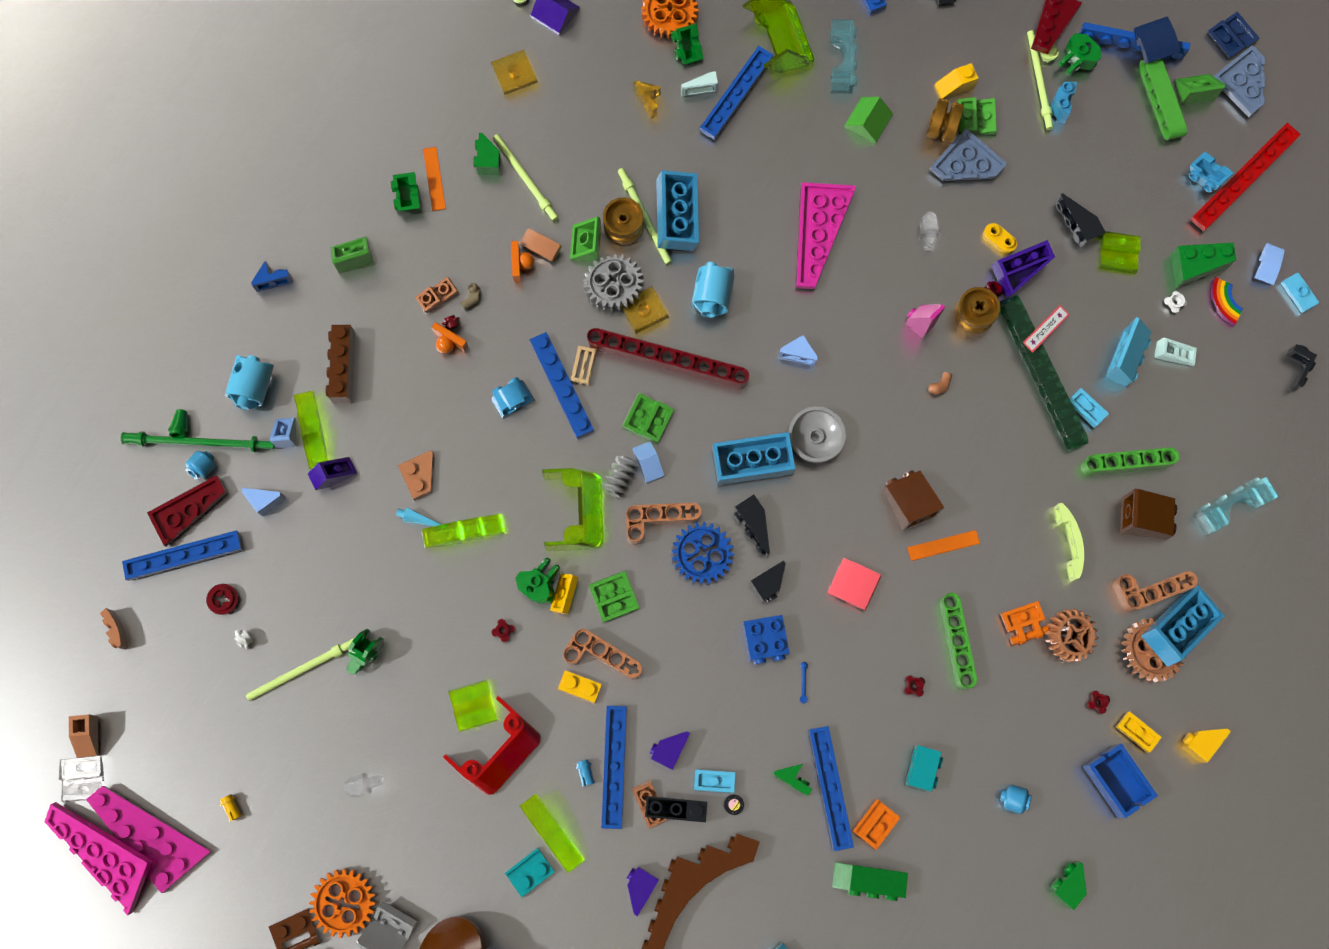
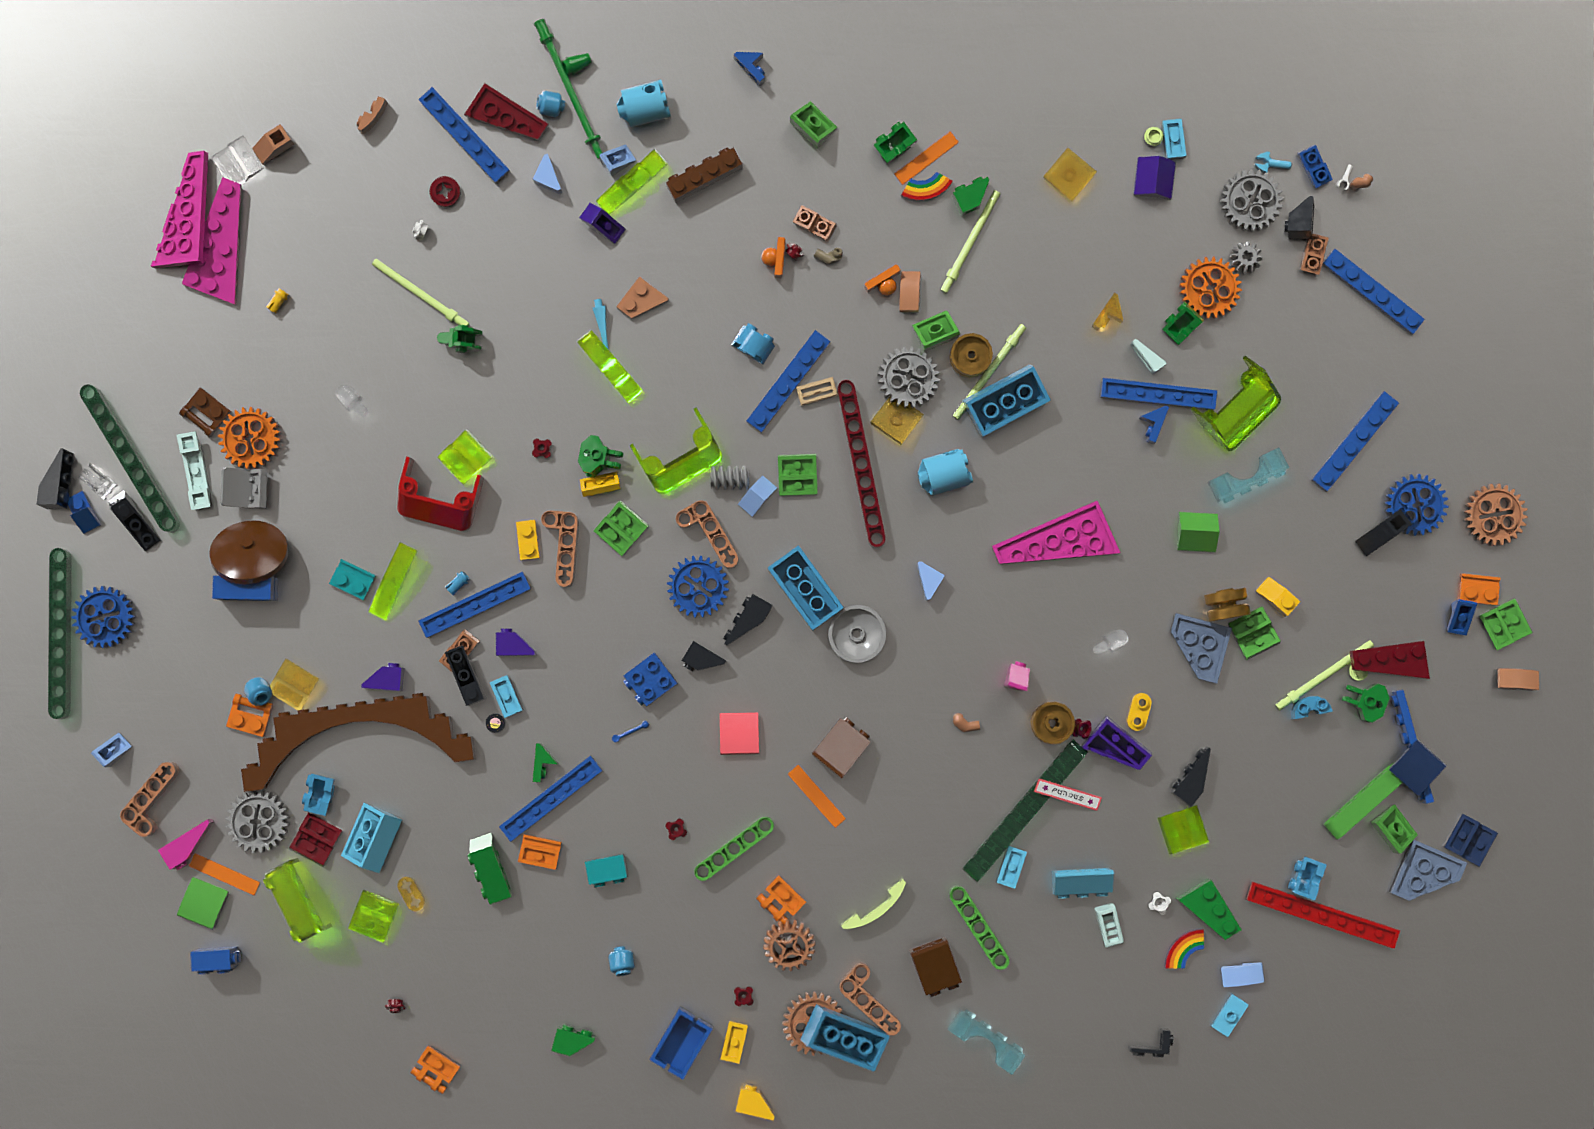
camera: 65 degrees right, 10 degrees up
none -> tile [901,172,953,201]
none -> blue slope [1139,406,1169,444]

